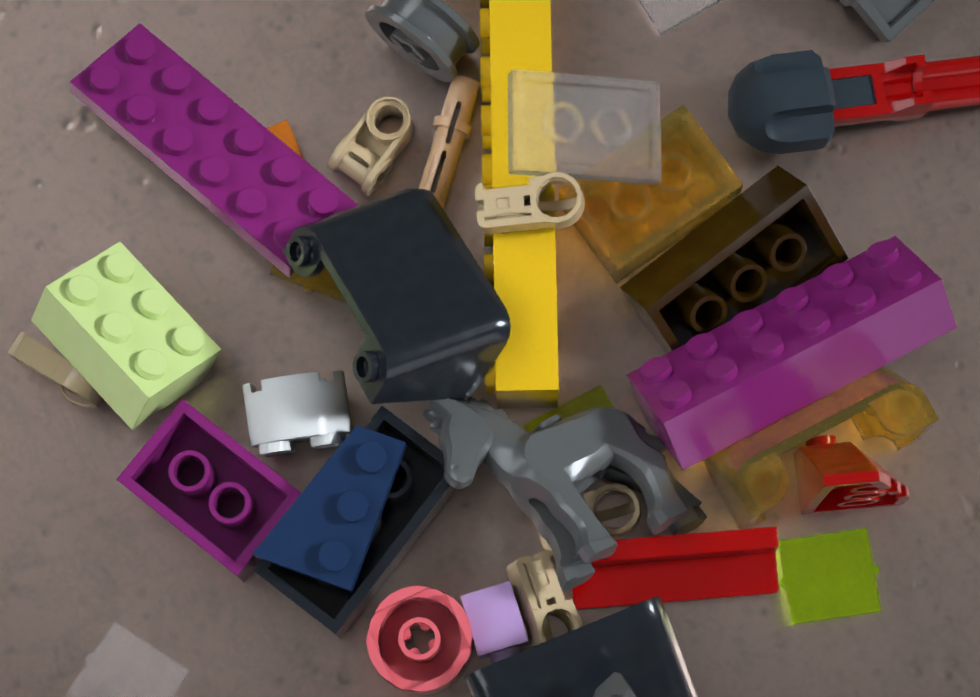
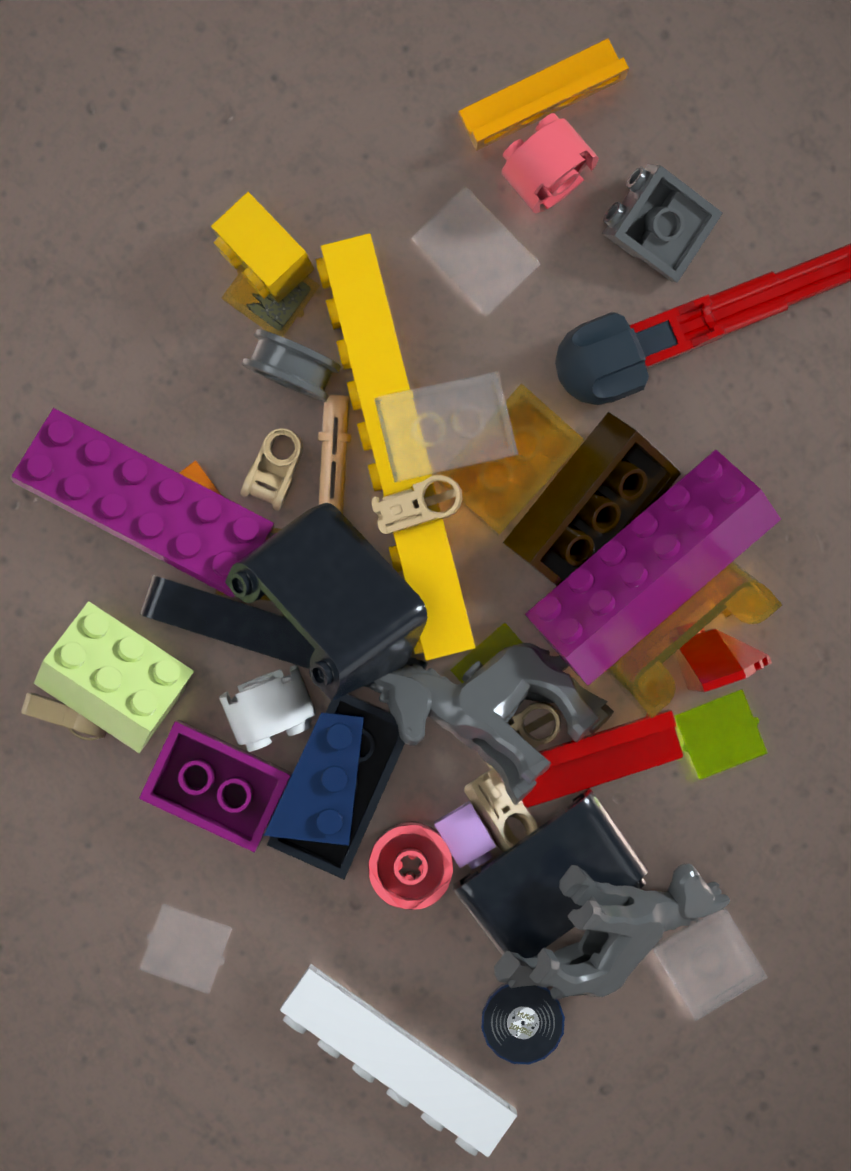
camera: 15 degrees left, 10 degrees up
none -> black beam [140,575,428,689]

